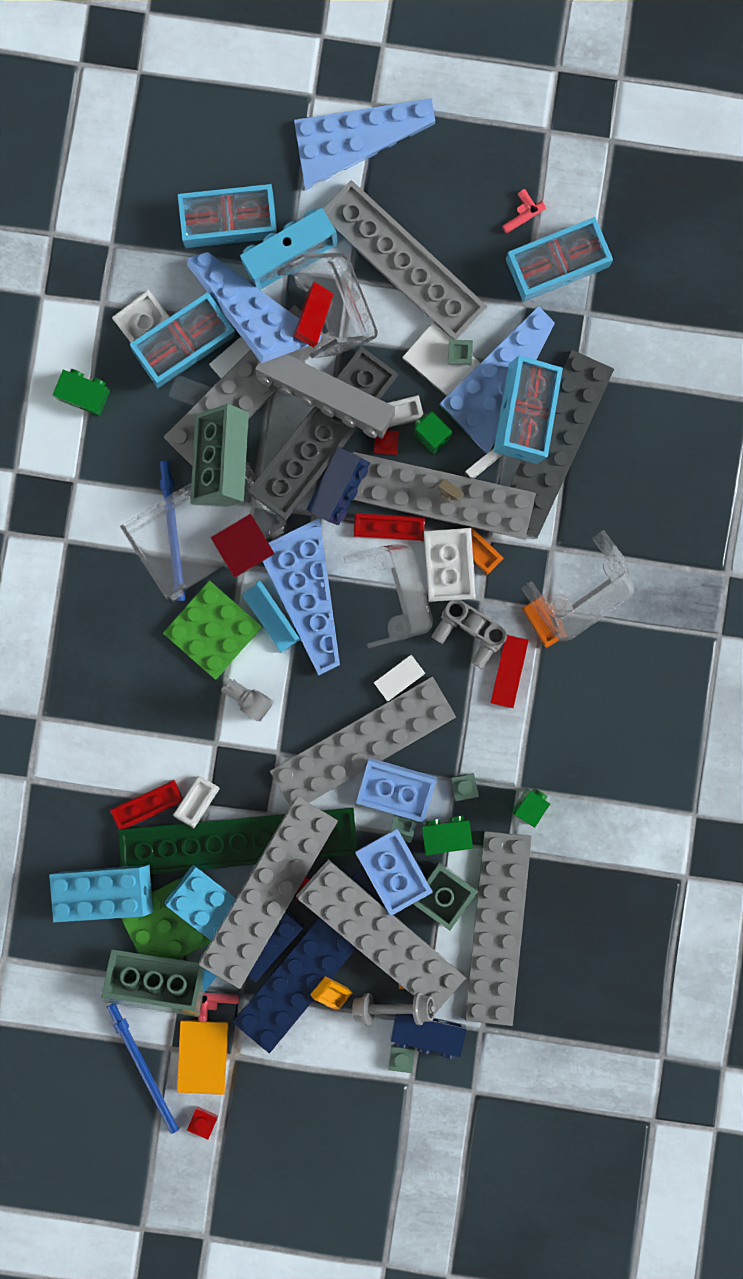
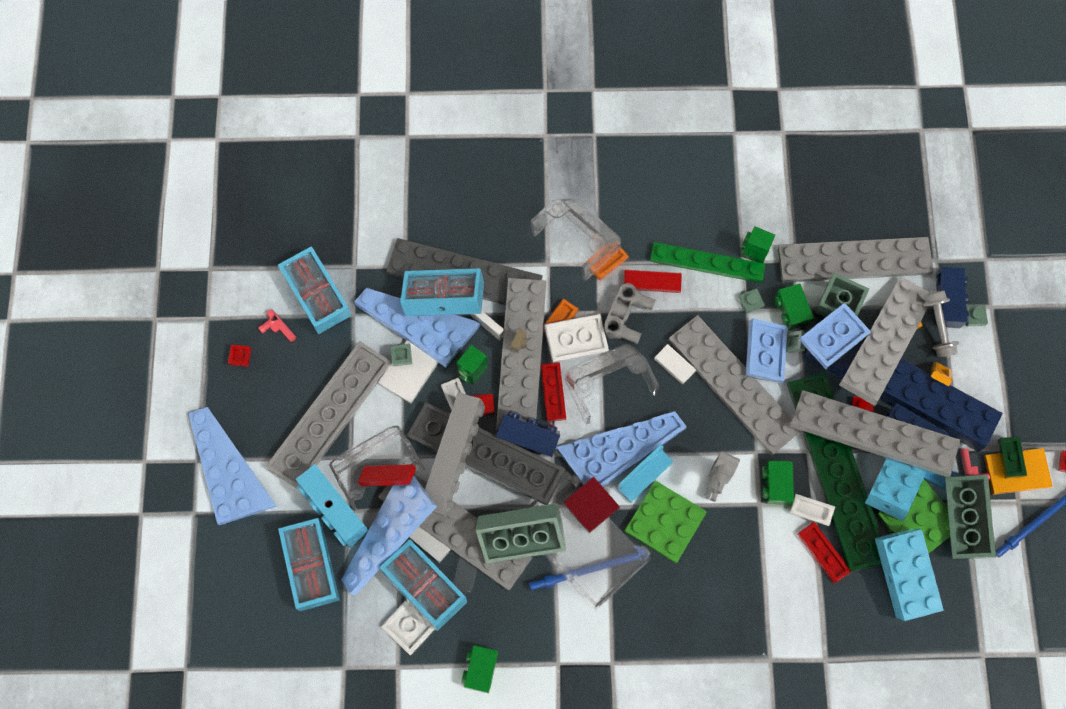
camera: 105 degrees left, 15 degrees down
none -> red plate [228,345,252,367]
none -> green plate [650,242,765,283]
none -> green brick [762,461,794,505]
none -> dark green plate [997,437,1027,479]

